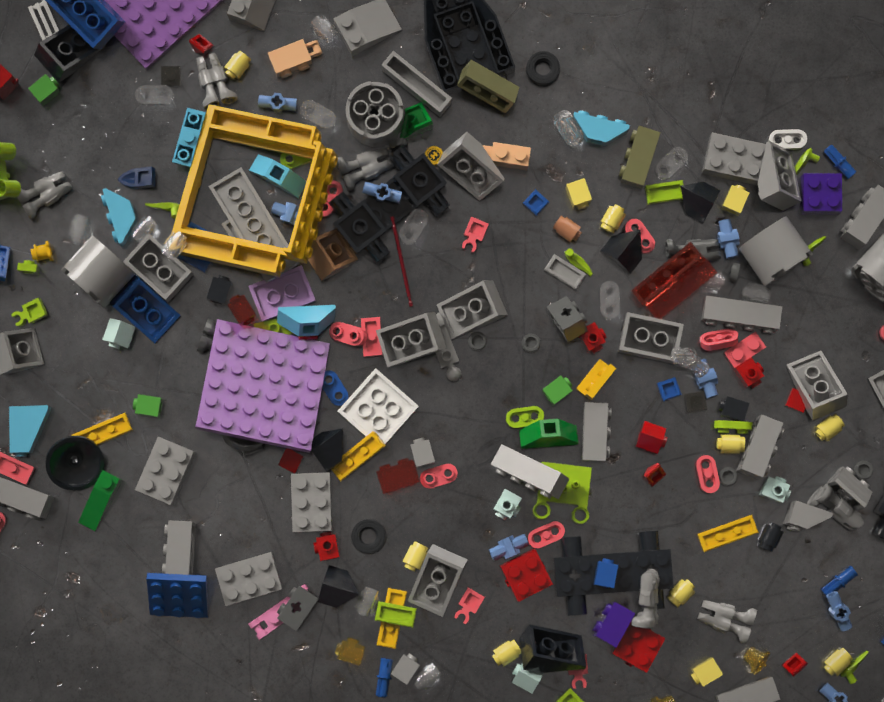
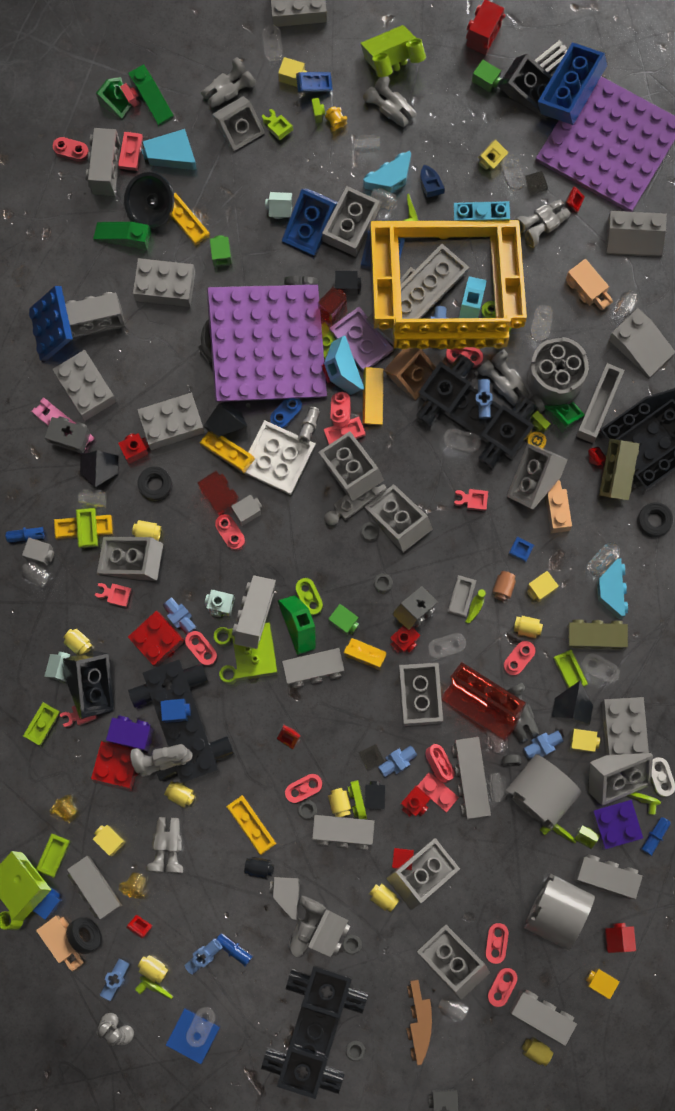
camera: 80 degrees right, 5 degrees down
light grey brick [61,235,135,308] -> none
clear brick [160,231,188,260] -> none
light yellow brick [224,51,251,80] -> none
medium blue axle [258,93,297,113] -> none
red slope [278,448,304,474] -> none
clear yellow brick [335,637,365,665] -> none
dark red piece [390,216,413,307] -> none
black slope [600,230,642,274] -> none
red brick [636,421,668,454] -> none
blue tile [657,377,681,402] -> none
clear connector [671,347,709,378] -> none
light aqua brick [759,476,791,504] -> none
none -> light grey pin [298,407,320,444]
none -> yellow tile [363,367,384,425]
none -> light yellow brick [478,140,509,170]
none -> lime plate [530,411,551,434]
none -> lime plate [574,826,600,849]
none -> red slope [588,446,606,466]

